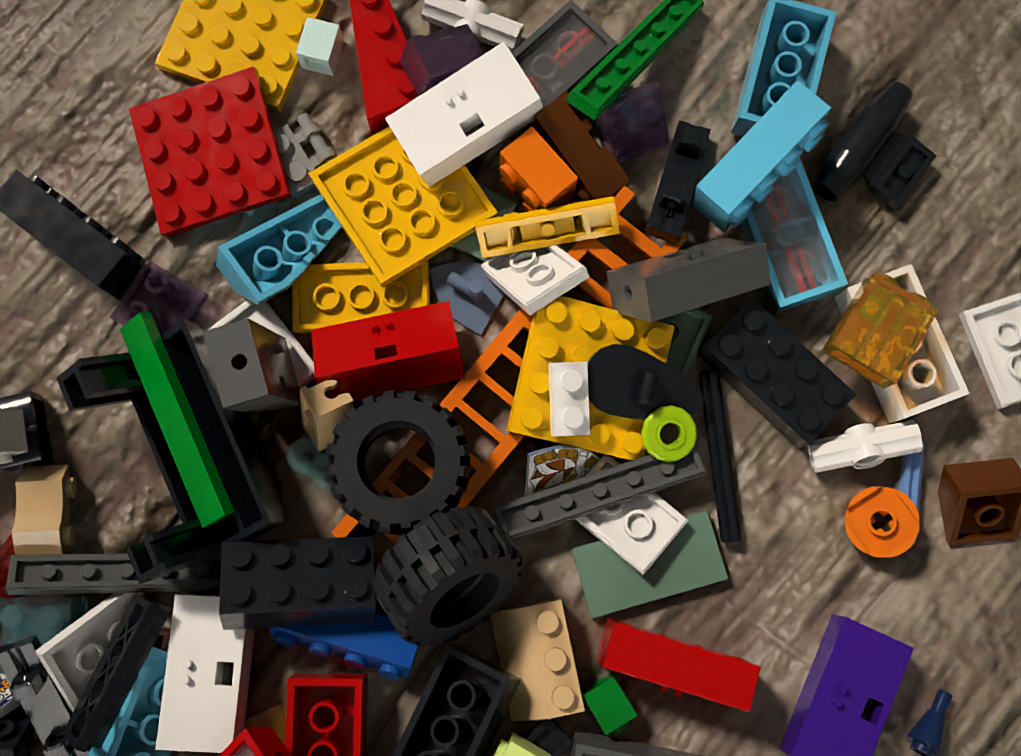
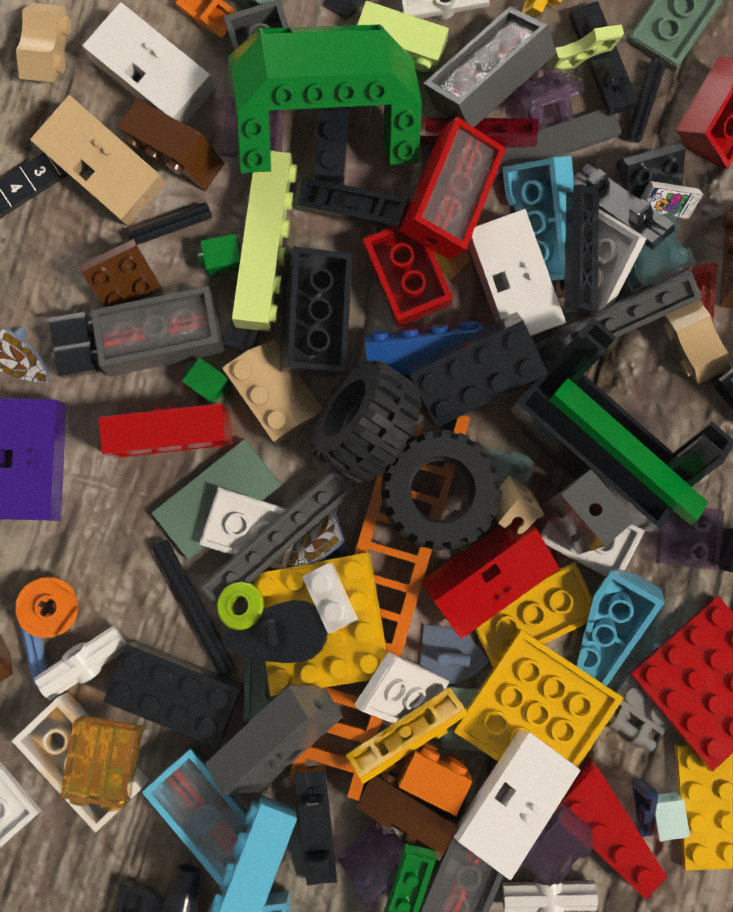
camera: 165 degrees right, 5 degrees up
none -> dark blue tile [631,778,659,837]

